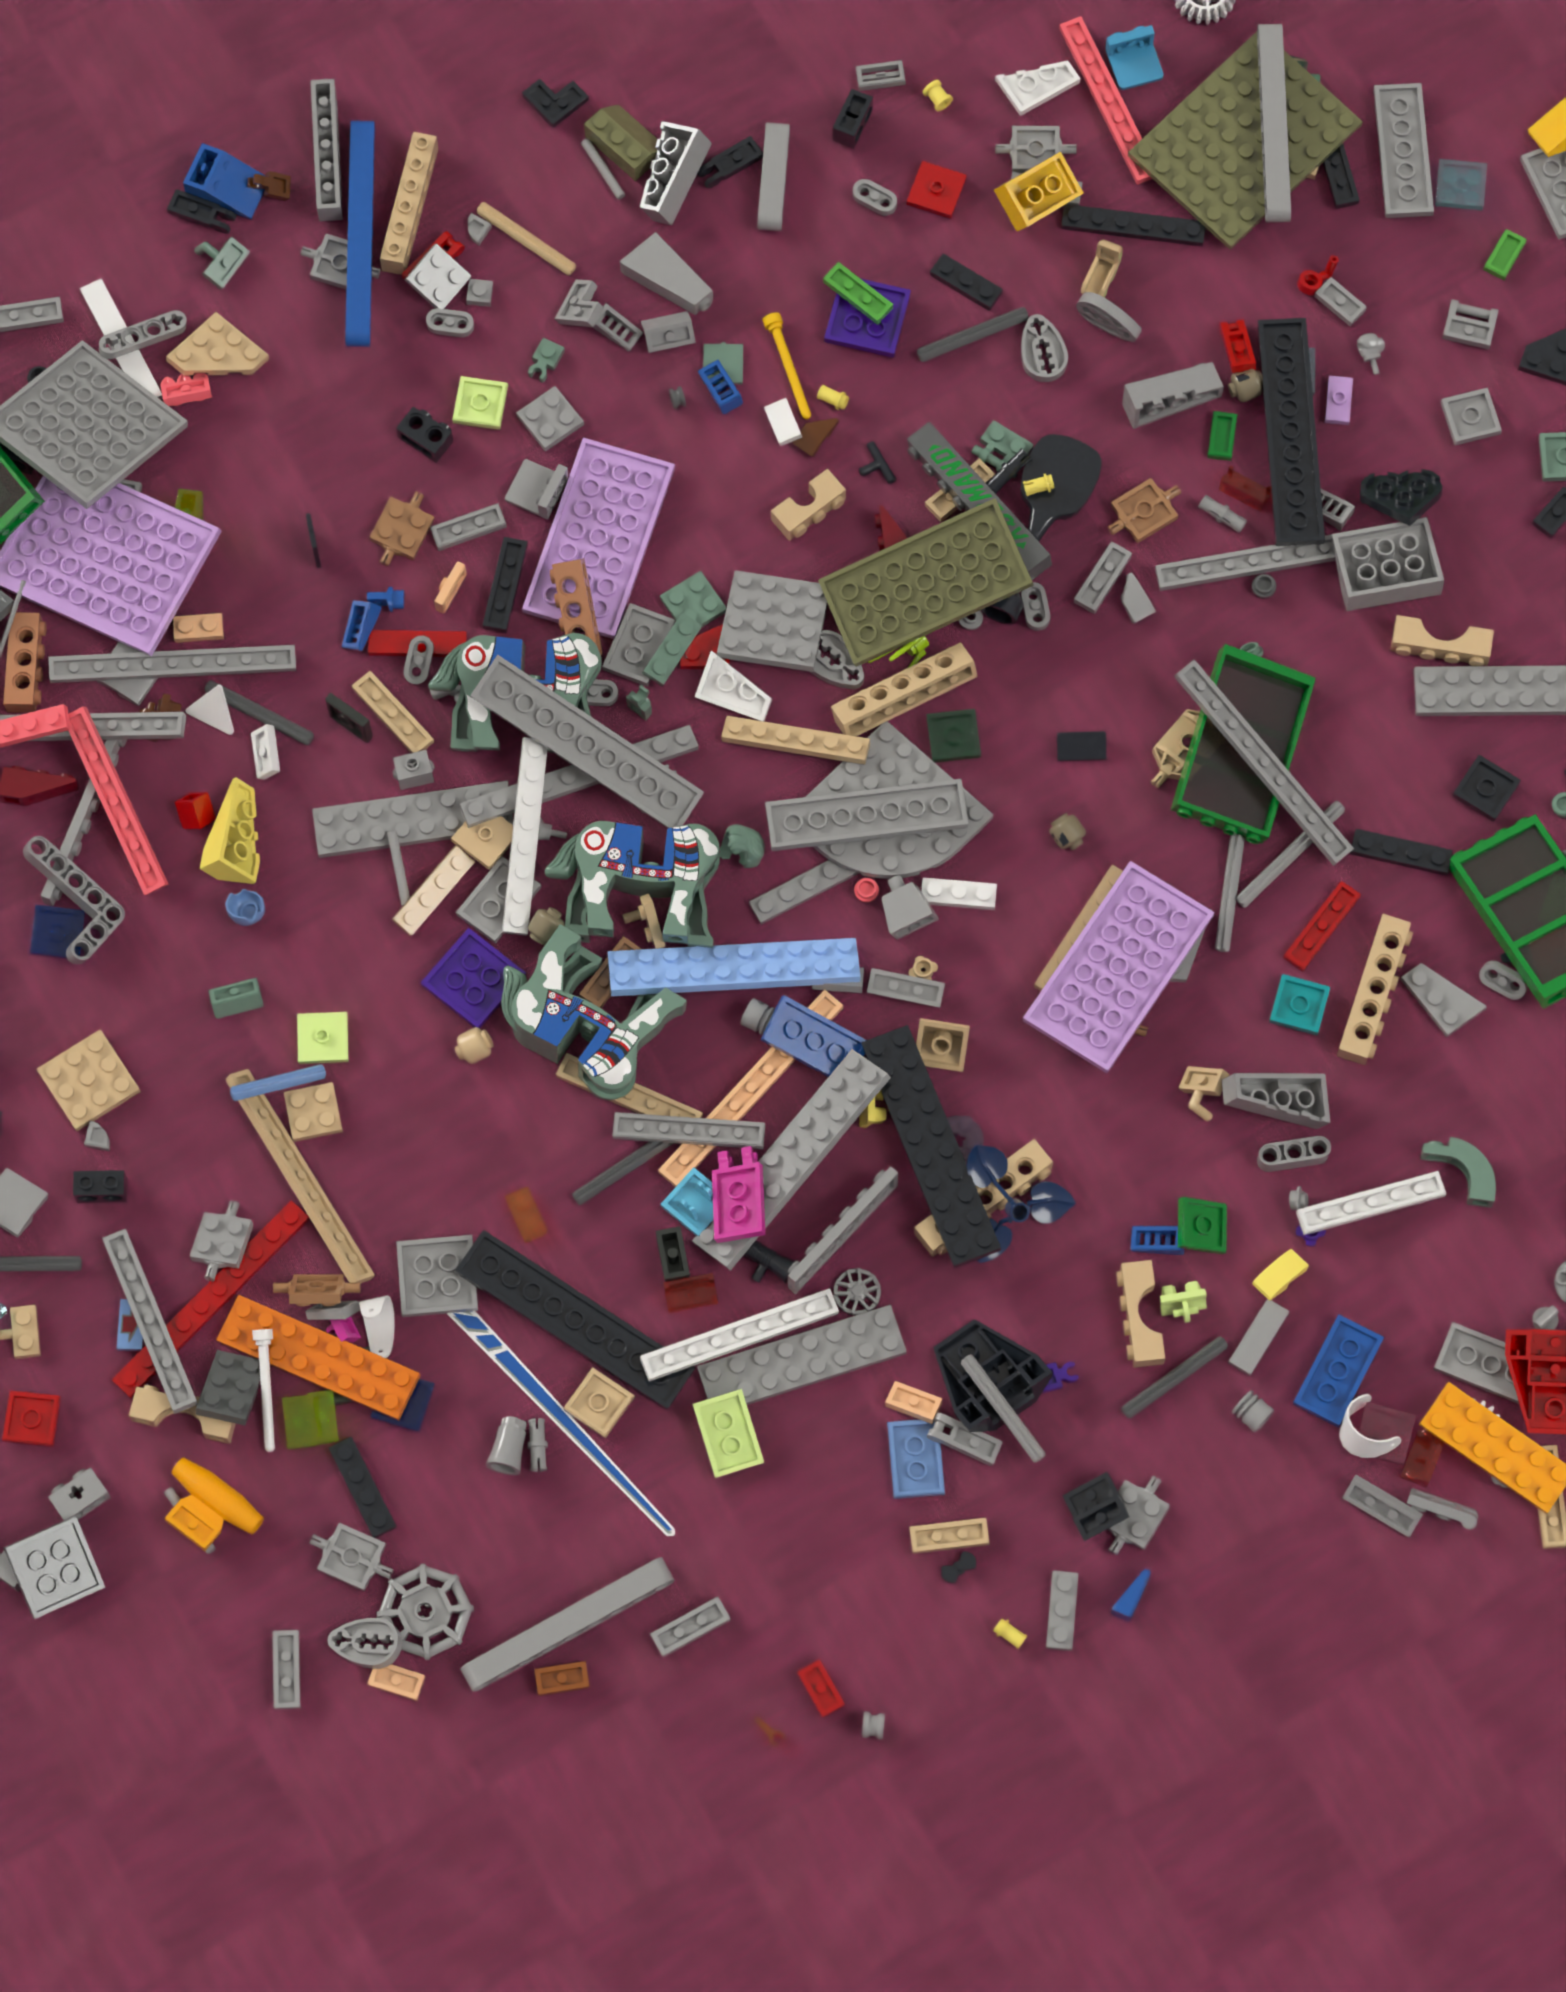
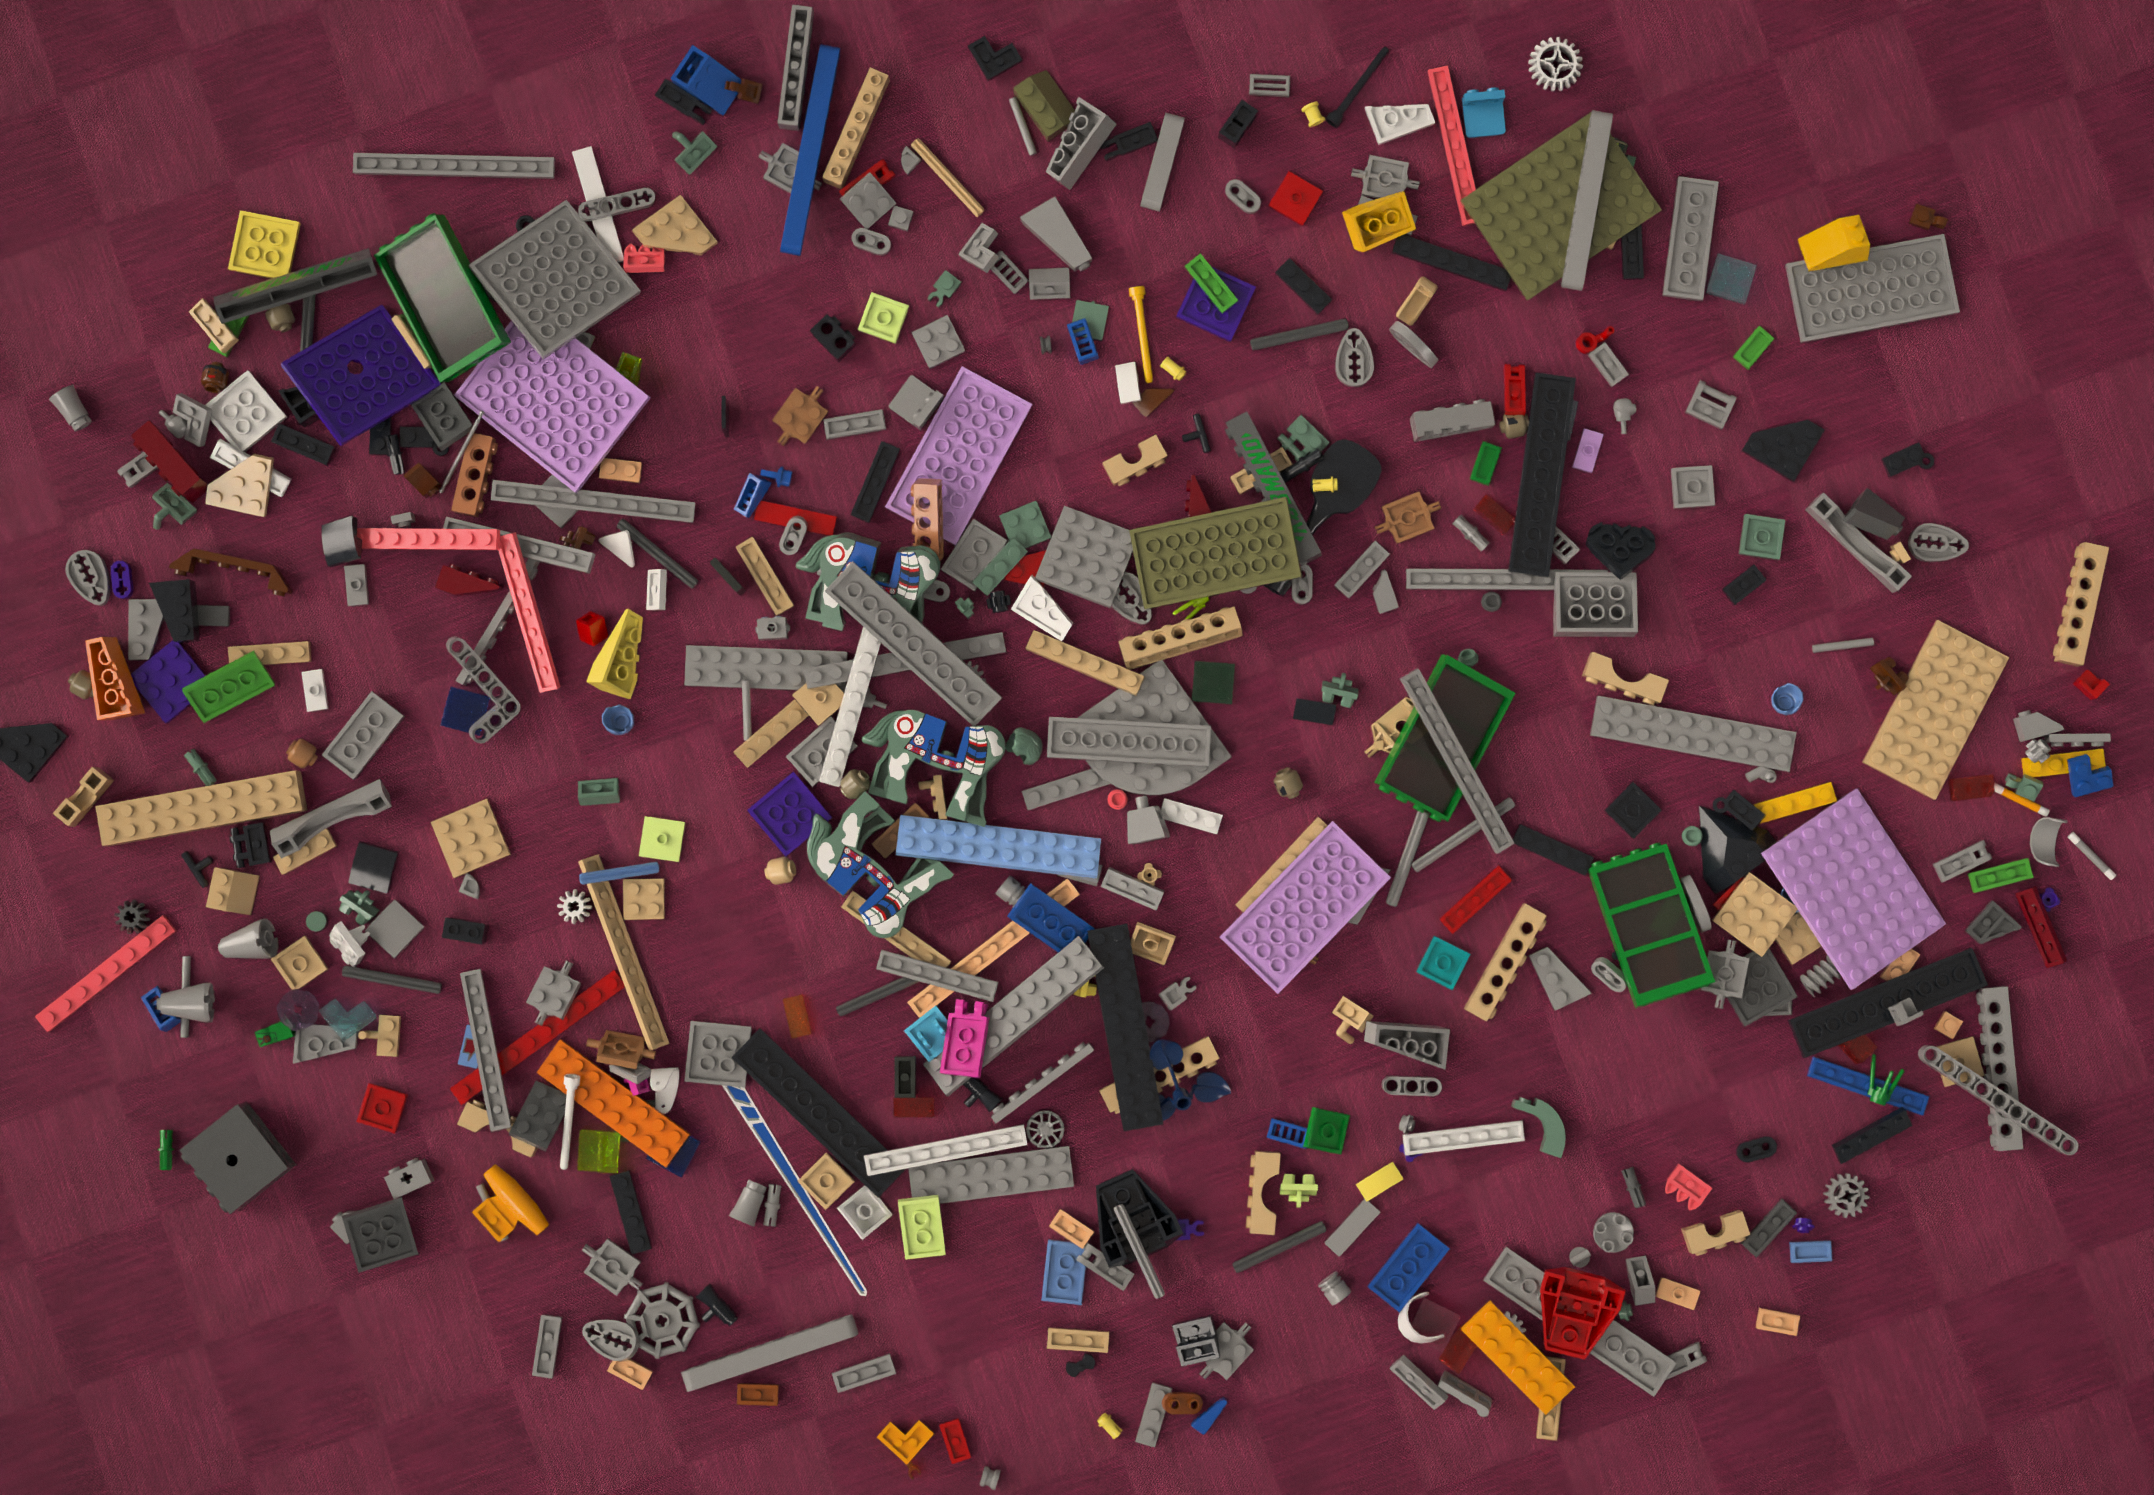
camera: 10 degrees right, 15 degrees up
light nougat plate [434,561,467,614] -> none
none -> white gear [557,889,592,924]
none -> black piece [696,1283,738,1327]
none -> white slope [837,1185,893,1240]
none -> light orange plate [877,1420,934,1465]
none -> black gear [986,591,1011,613]
none -> light grey plate [1159,977,1197,1010]
none -> dark orange plate [1162,1392,1203,1414]
none -> sand green hips [1321,673,1358,708]
none -> black piece [1325,47,1389,128]

